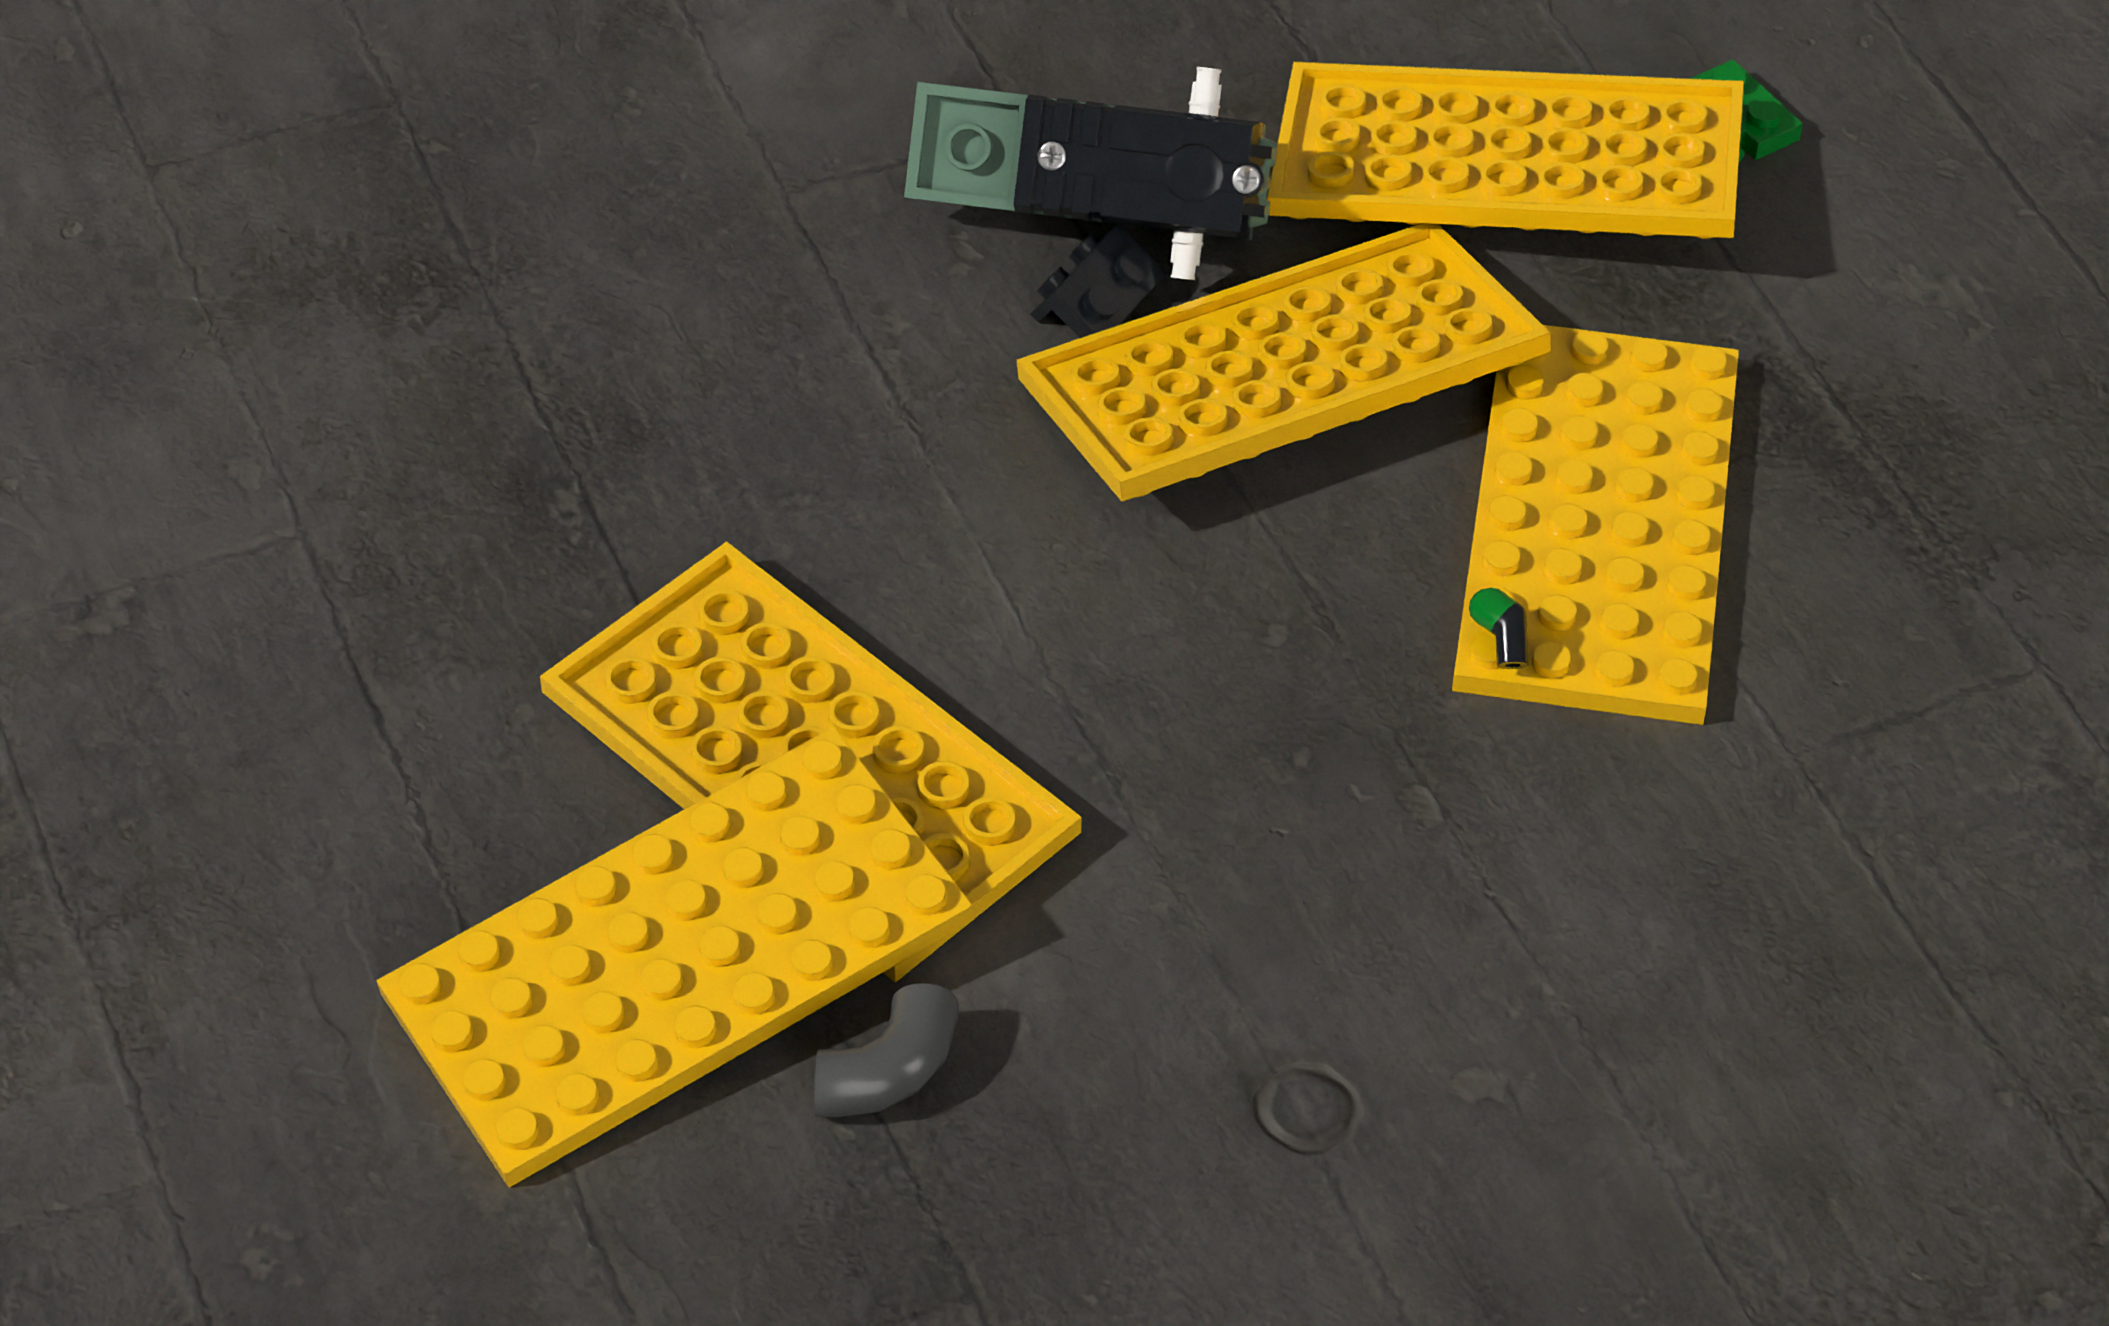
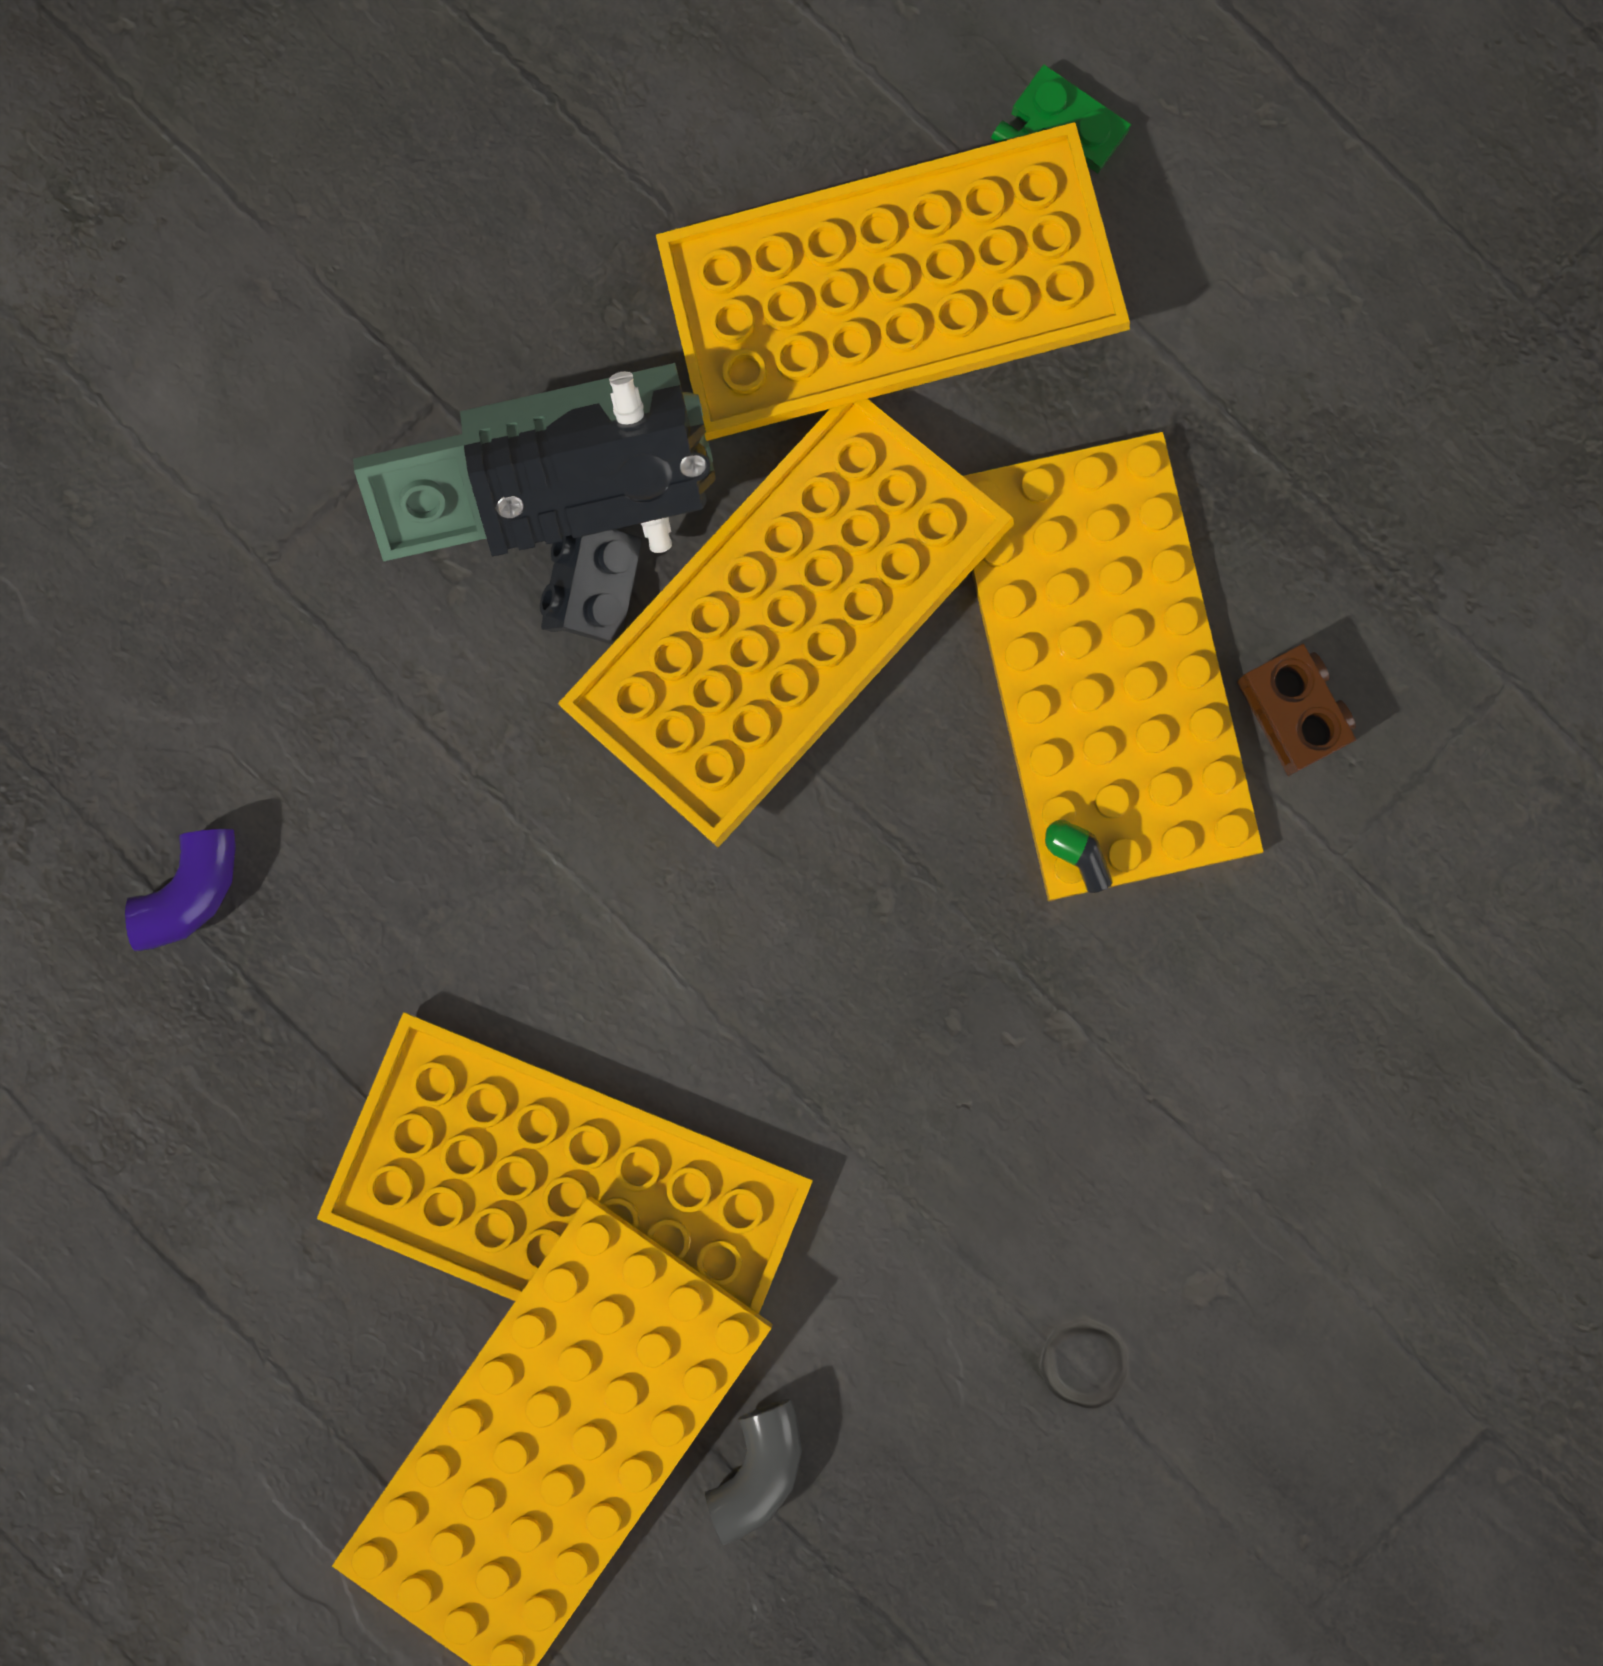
camera: 20 degrees left, 35 degrees up
none -> dark purple cylinder [125,829,236,951]
none -> reddish brown brick [1237,643,1356,777]

